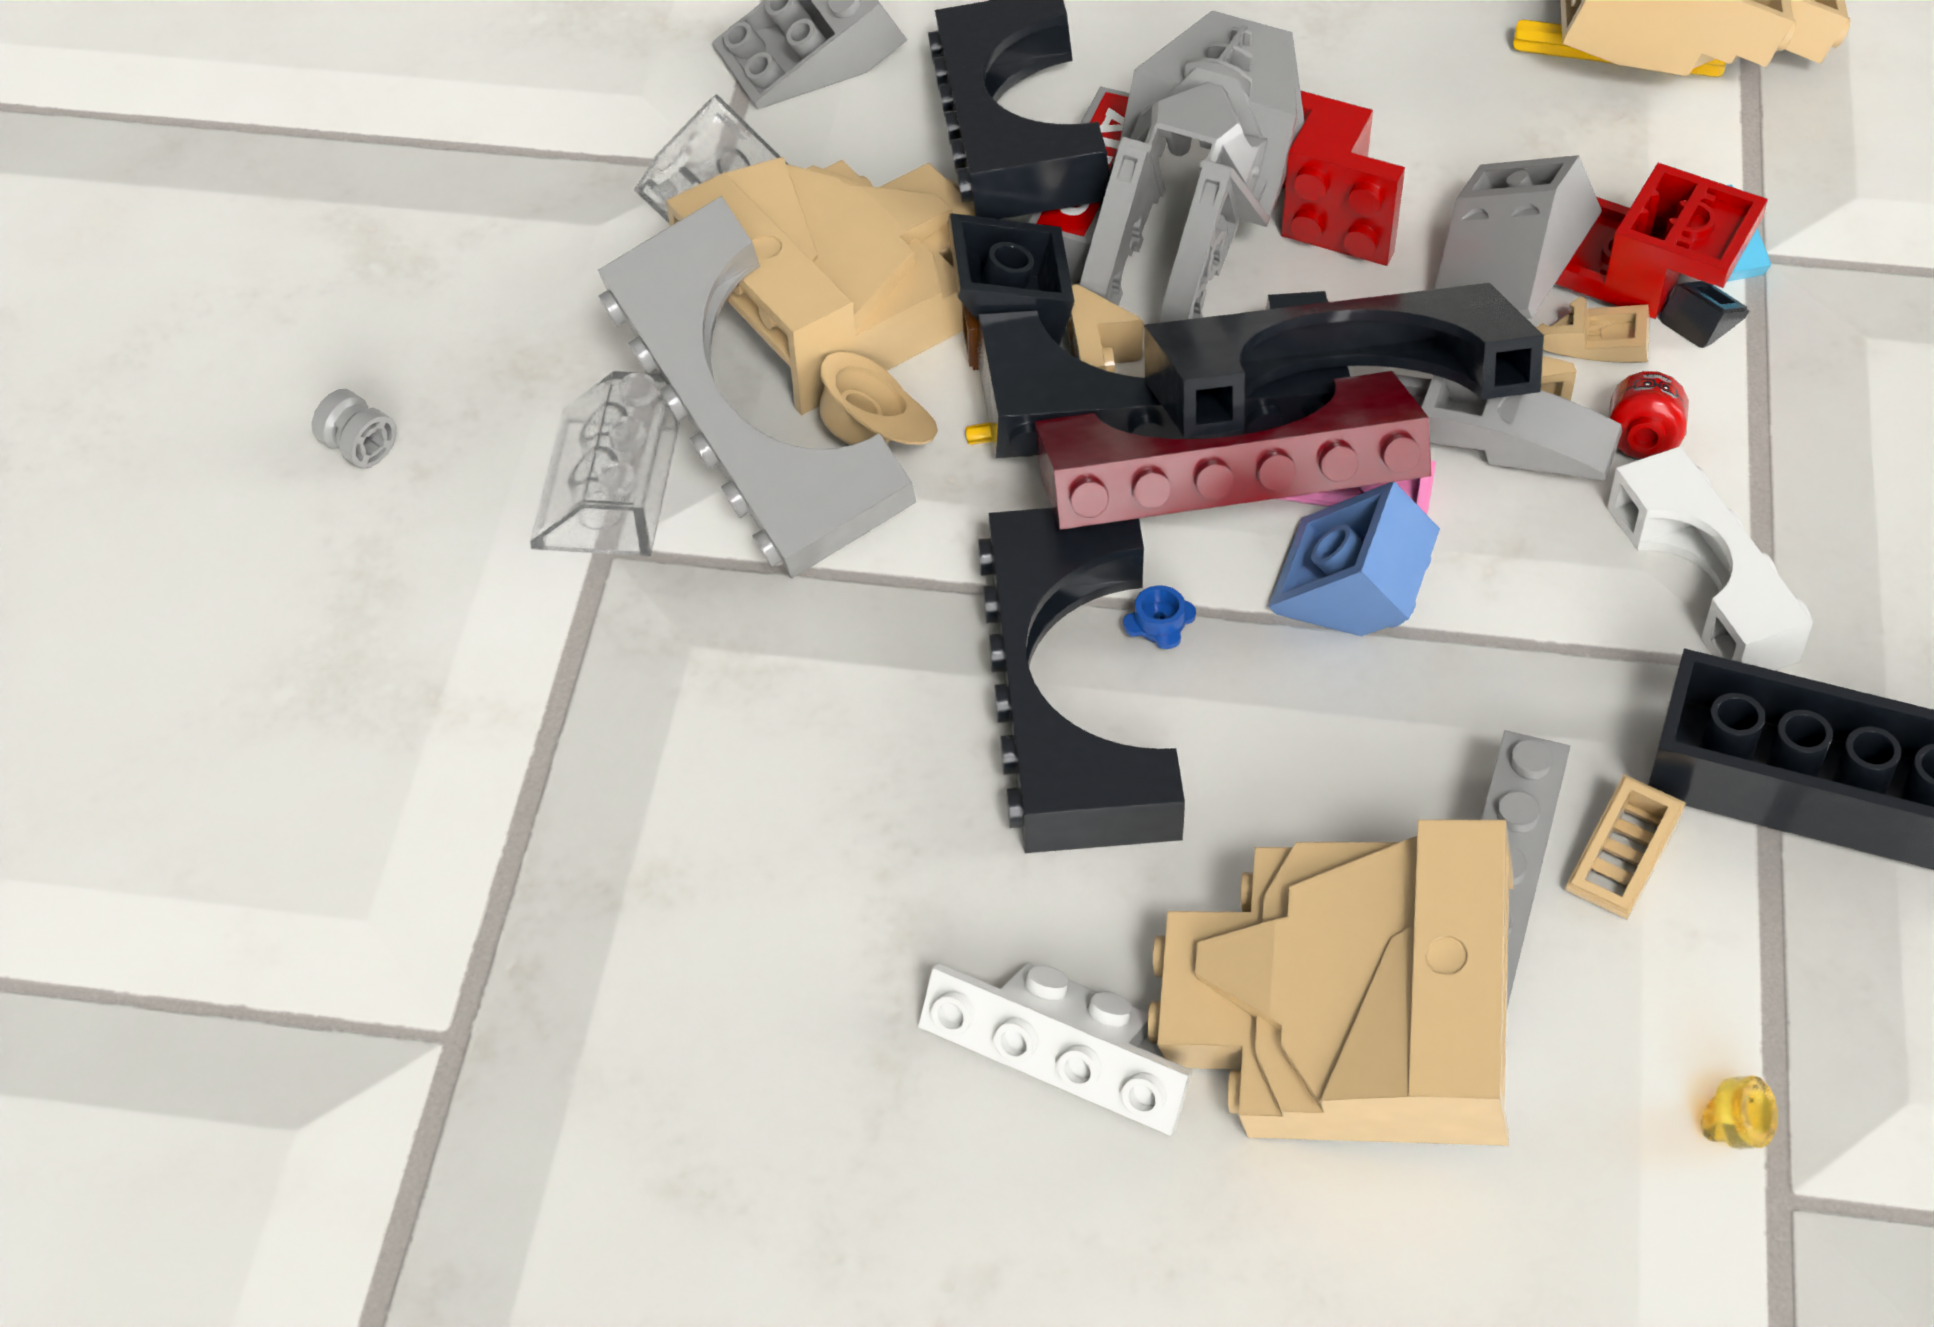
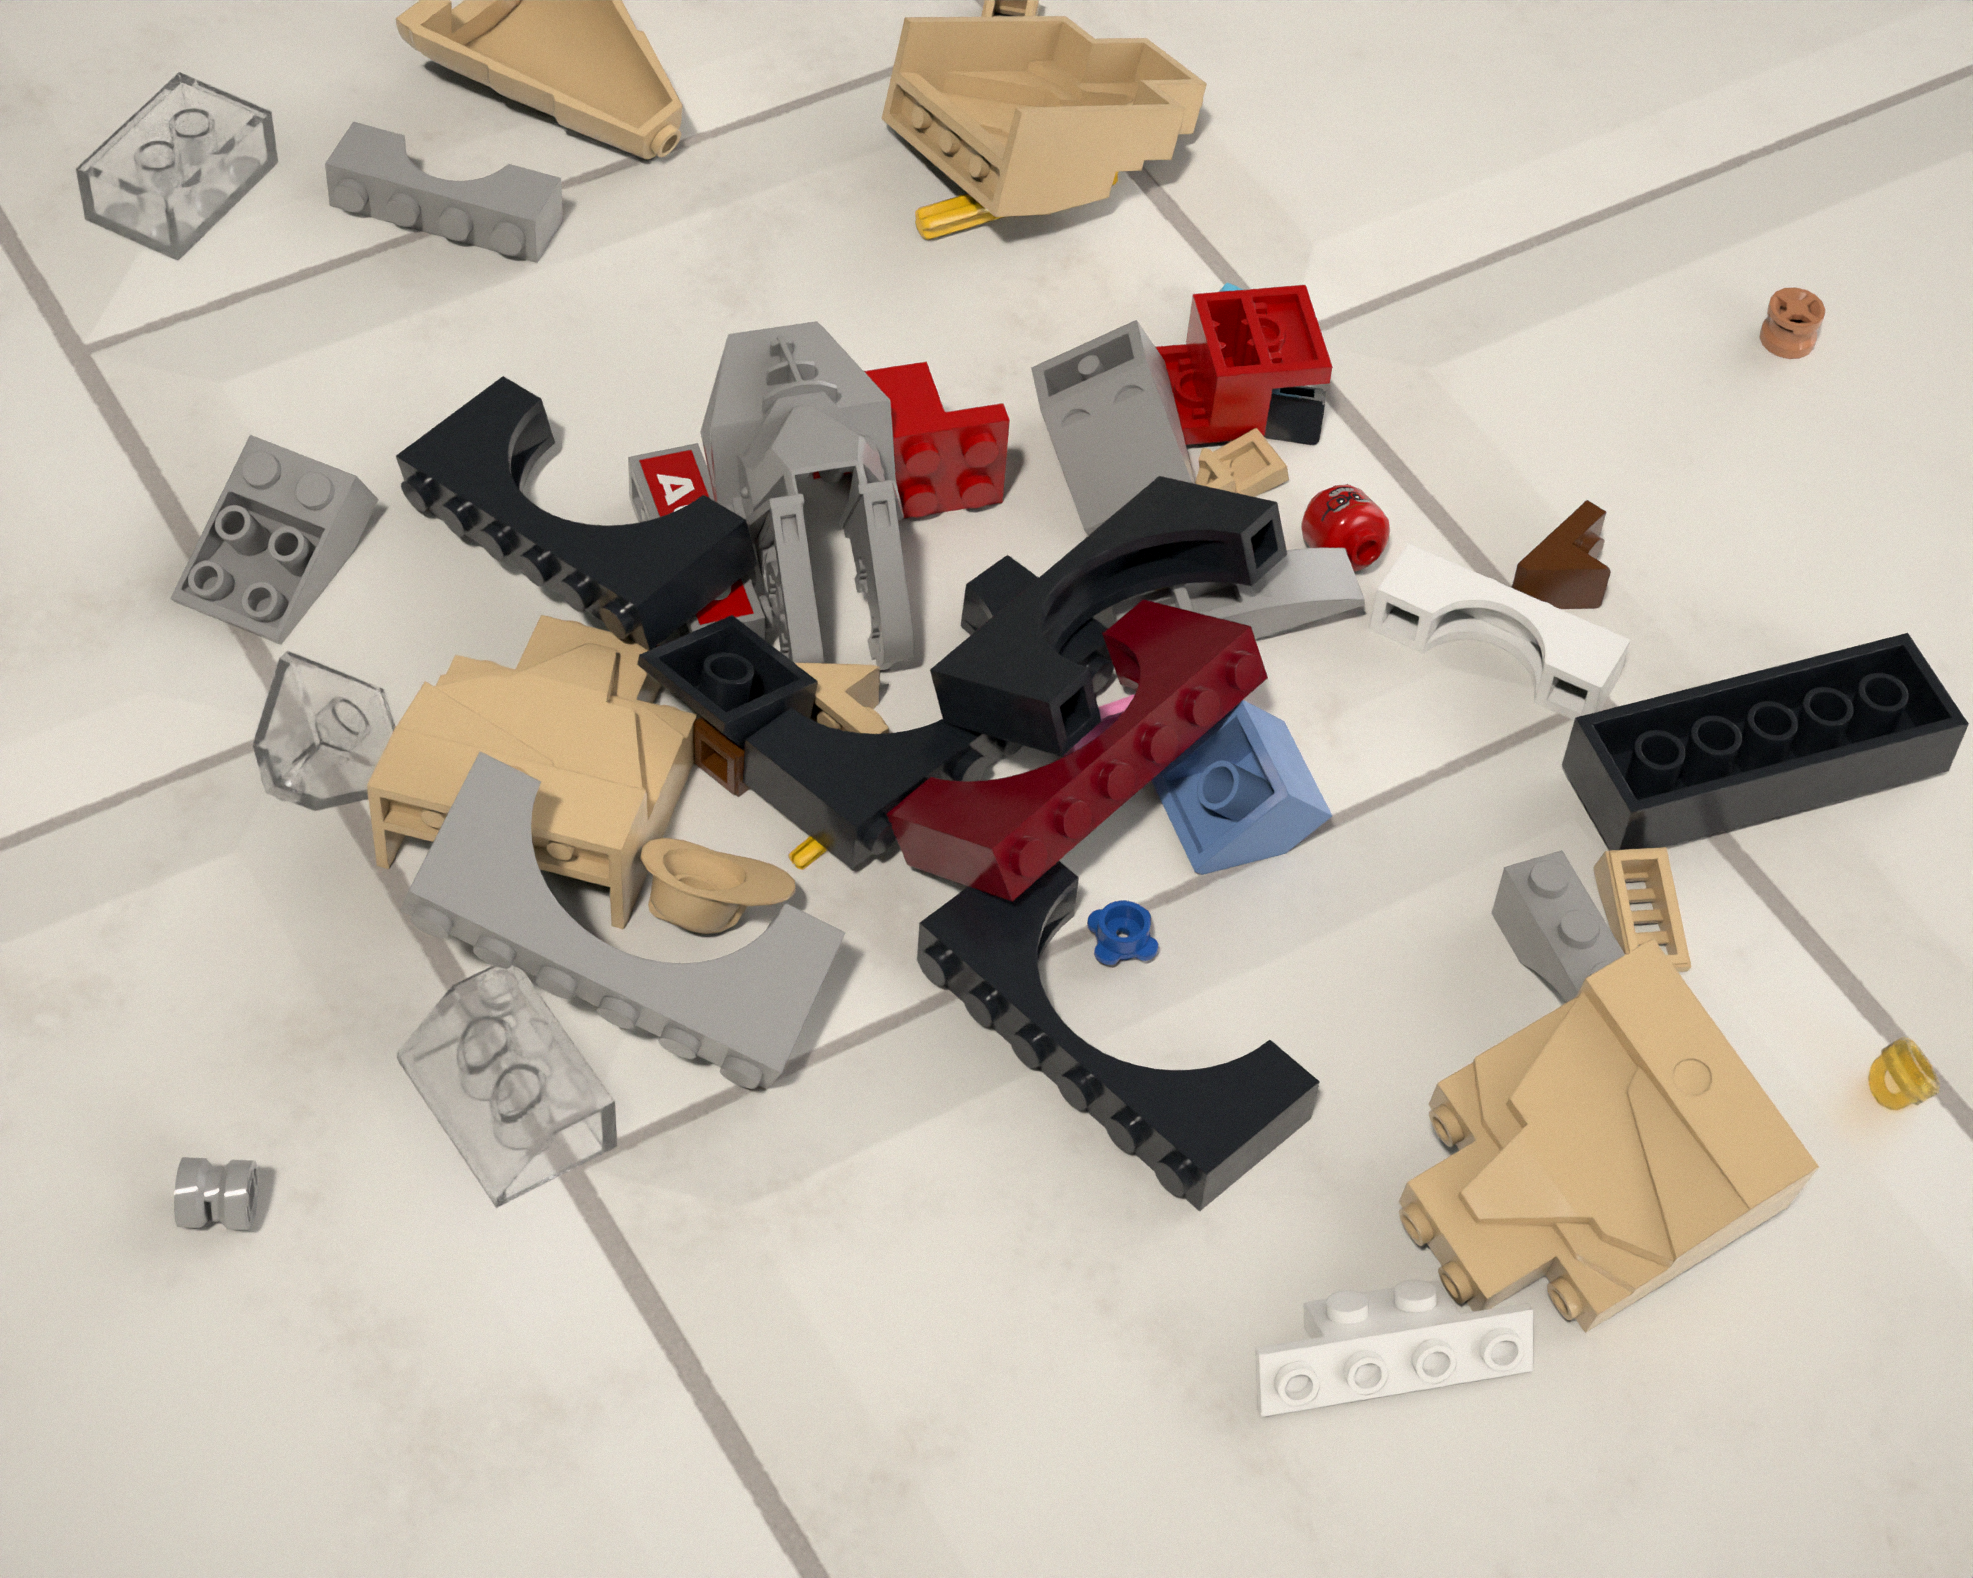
camera: 45 degrees left, 0 degrees up
none -> reddish brown slope [1512,500,1611,609]

